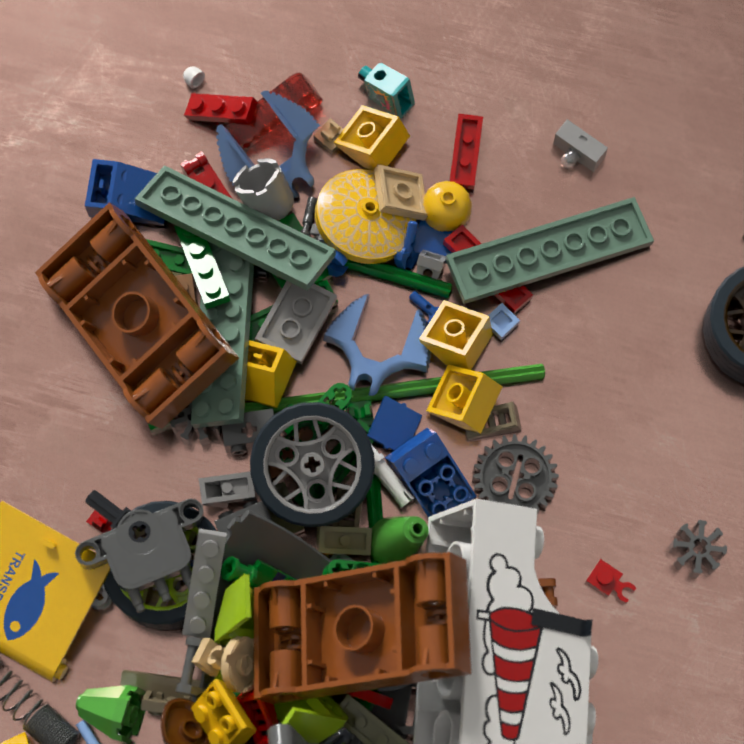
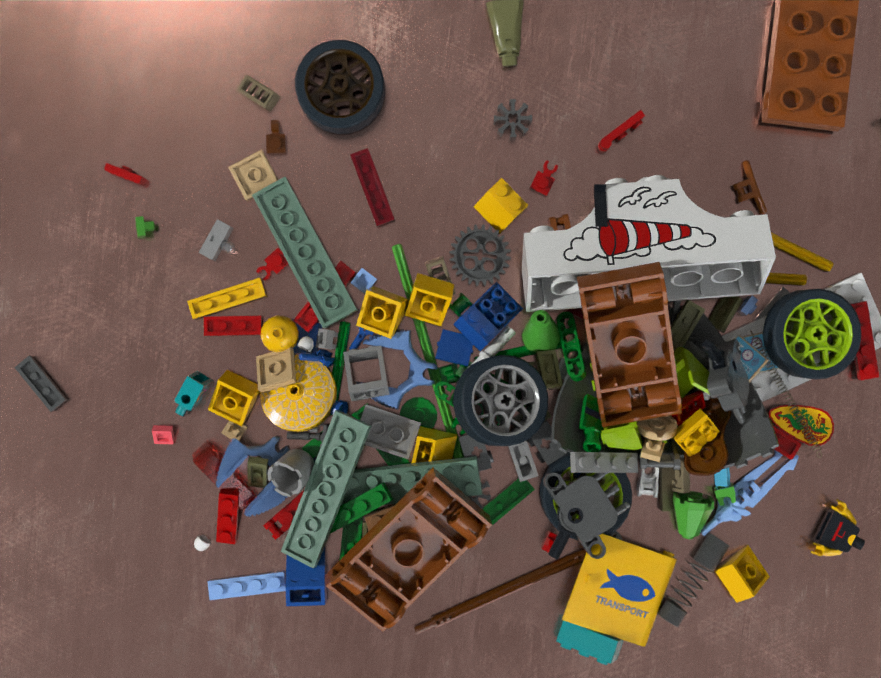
camera: 95 degrees left, 15 degrees up
none -> red plate [104,163,146,186]
none -> bright green tile [135,216,155,239]
none -> coral plate [152,425,175,444]
none -> yellow plate [187,278,267,319]
none -> light blue plate [207,571,286,600]
none -> tan tile [228,149,278,201]
none -> olive plate [247,456,268,488]
none -> red plate [256,248,289,281]
none -> reddish brown plate [266,120,287,154]
none -> white hinge [297,336,314,352]
none -> light grey window [343,346,390,401]
none -> dark red plate [350,148,395,227]
none -> green tile [400,397,437,435]
none -> reddish brown axle [414,549,586,634]
none -> green bush [449,293,473,318]
none -> yellow slope [474,178,528,234]
none -> green plate [483,478,535,525]
none -> red plate [598,110,645,152]
none -> white piece [636,467,659,498]

